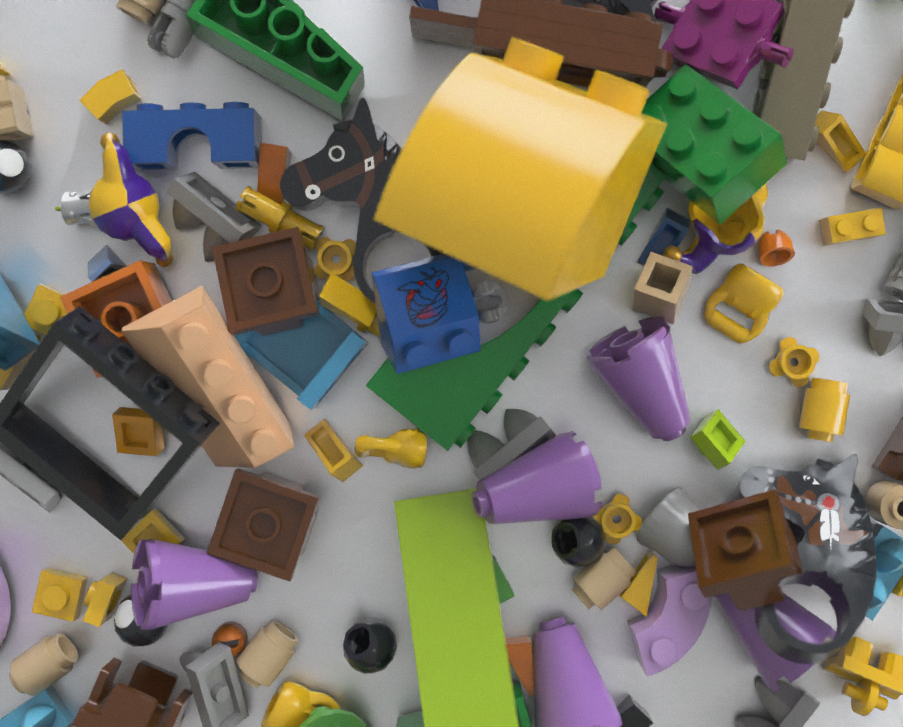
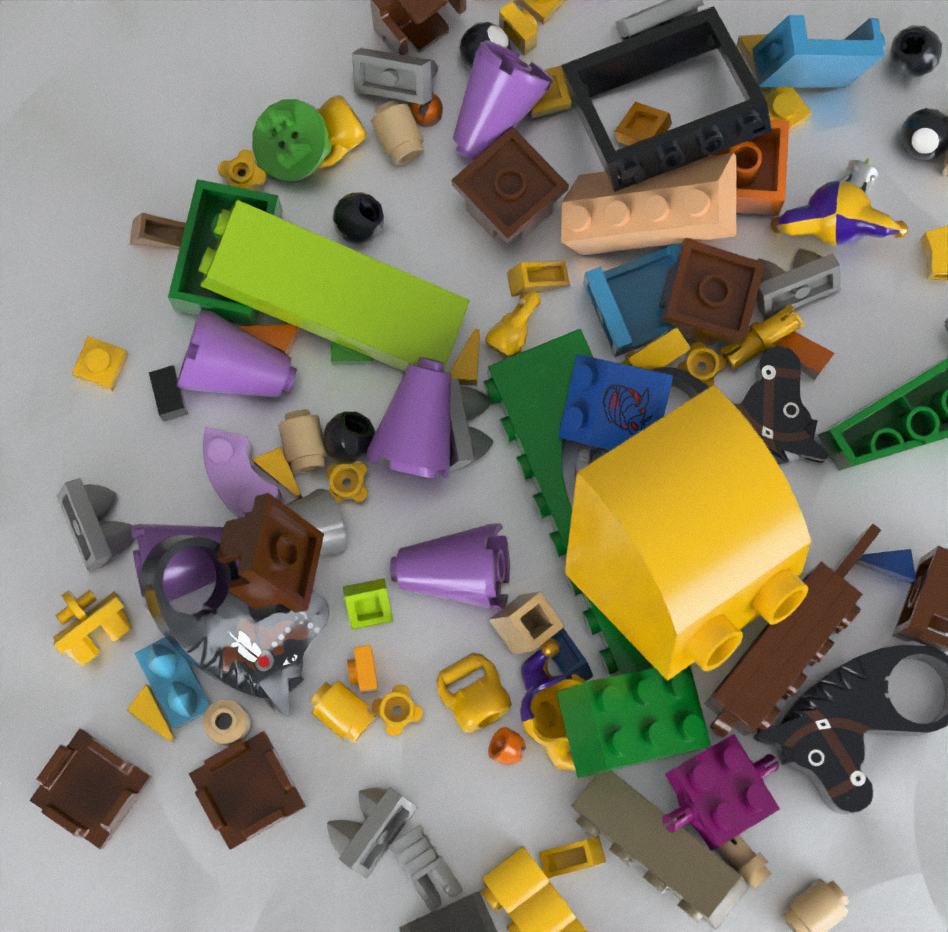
camera: 125 degrees right, 10 degrees down
medium blue piece [88,245,127,282] -> none
blue arch [122,102,262,171] -> none
yellow piece [819,208,886,246] -> none
none -> light orange plate [347,645,379,694]
none -> yellow piece [450,329,480,386]

